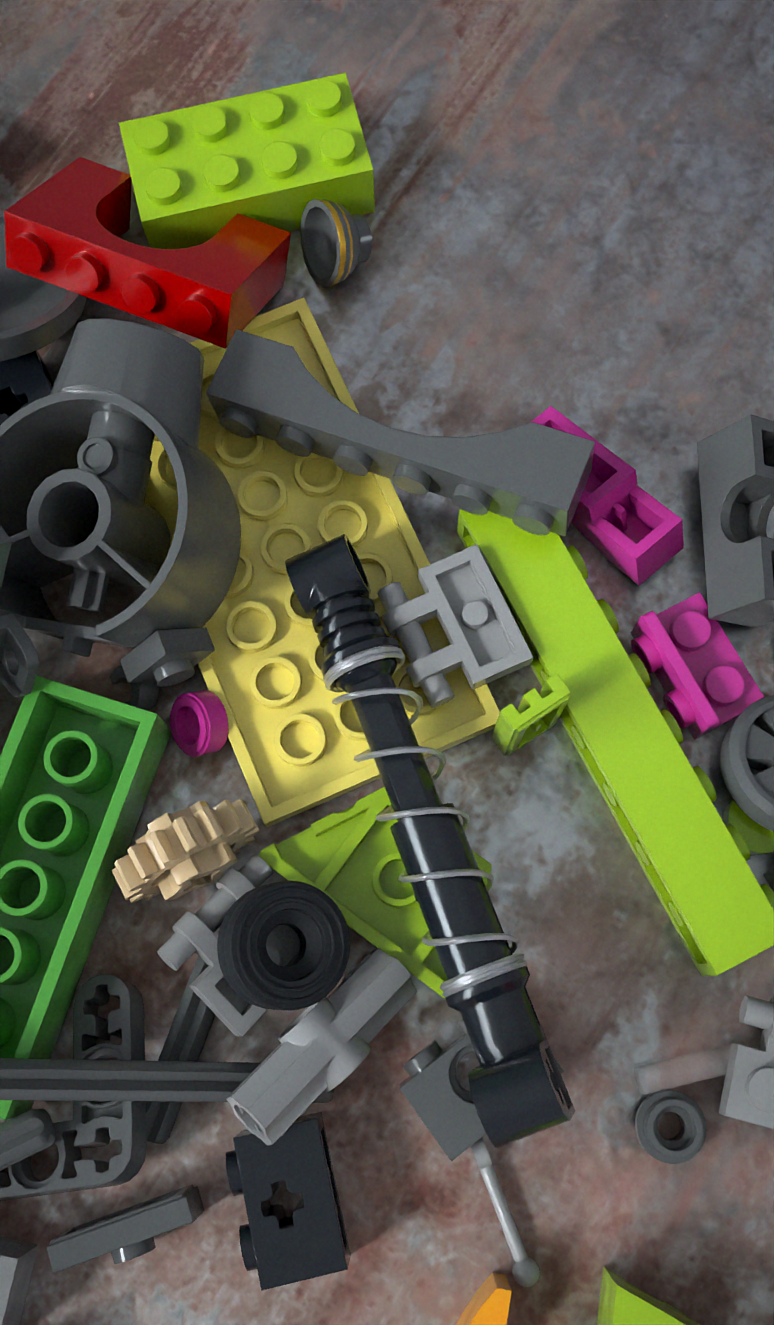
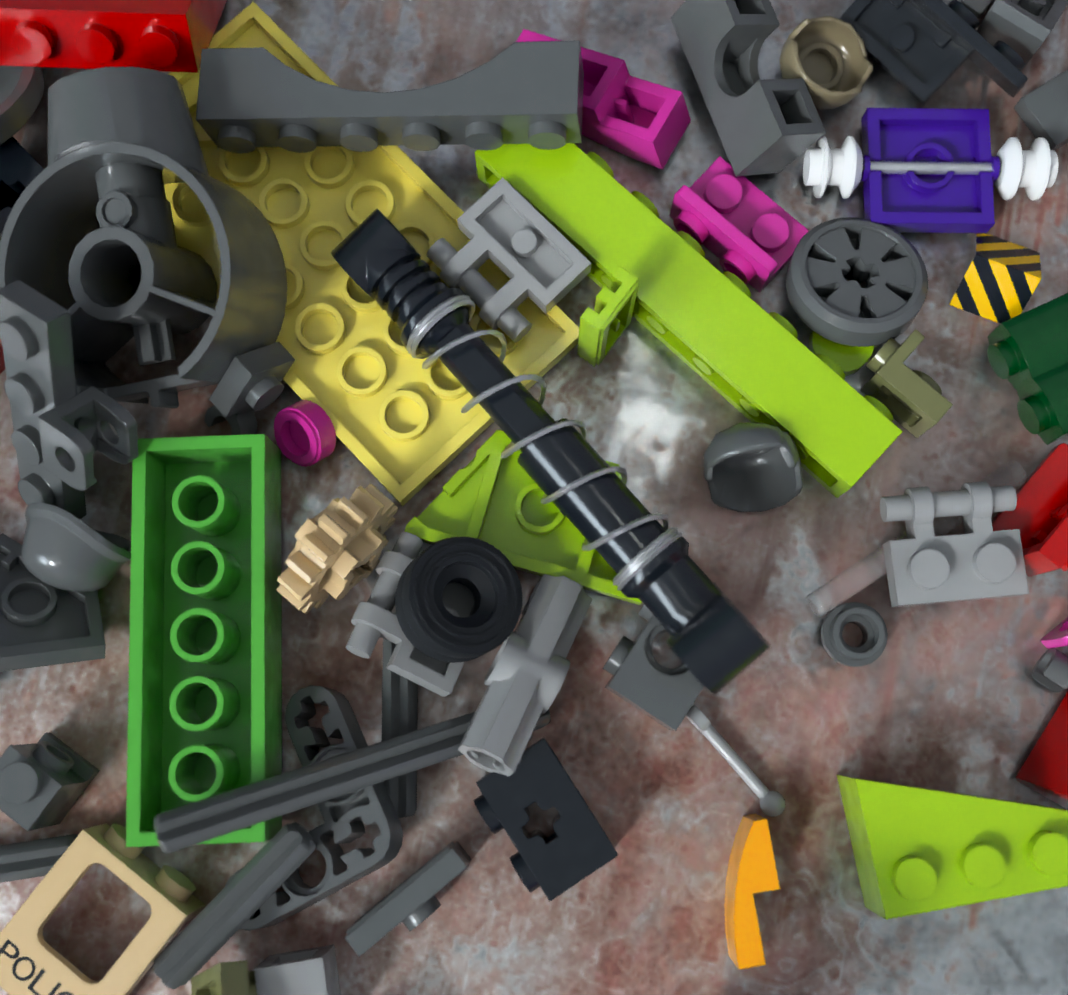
camera: 20 degrees left, 5 degrees up
none -> dark grey hair [703,422,803,512]

